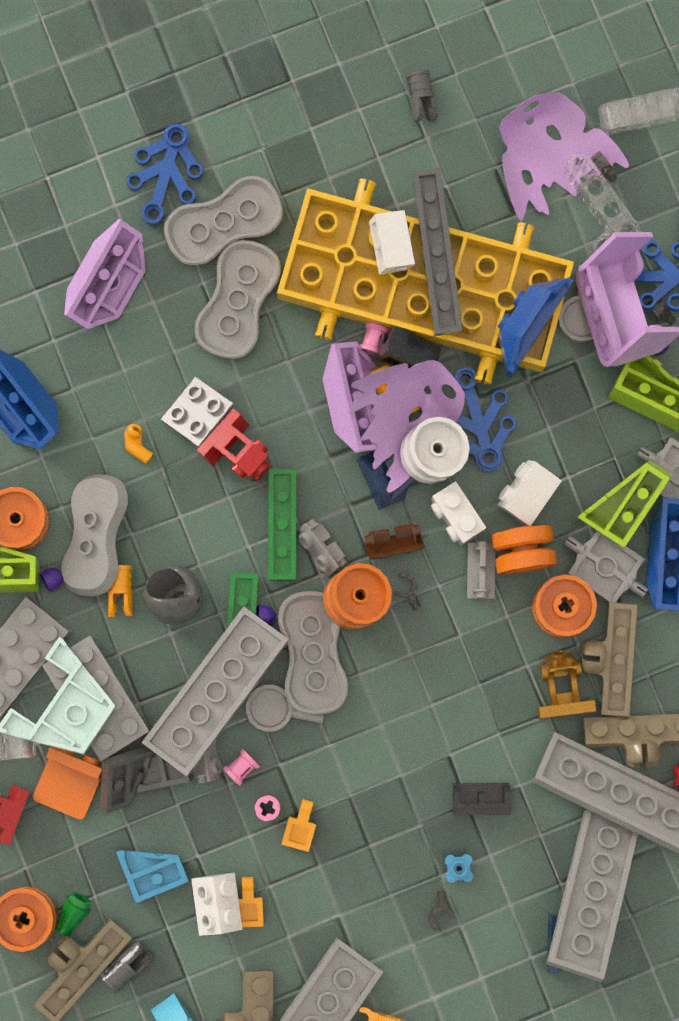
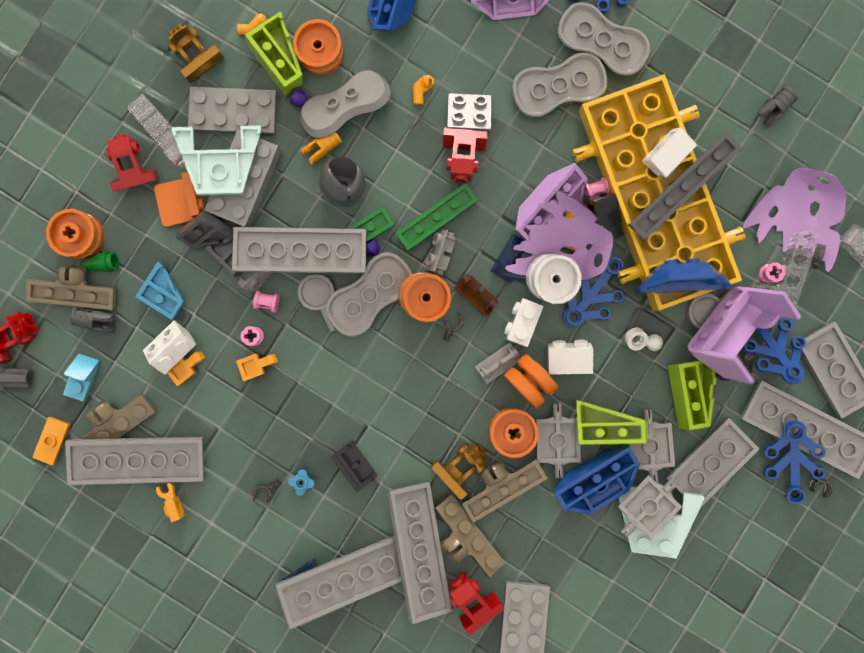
camera: 55 degrees right, 5 degrees up
none -> white plate [625,327,663,351]
none -> bright pink bush [758,263,786,284]

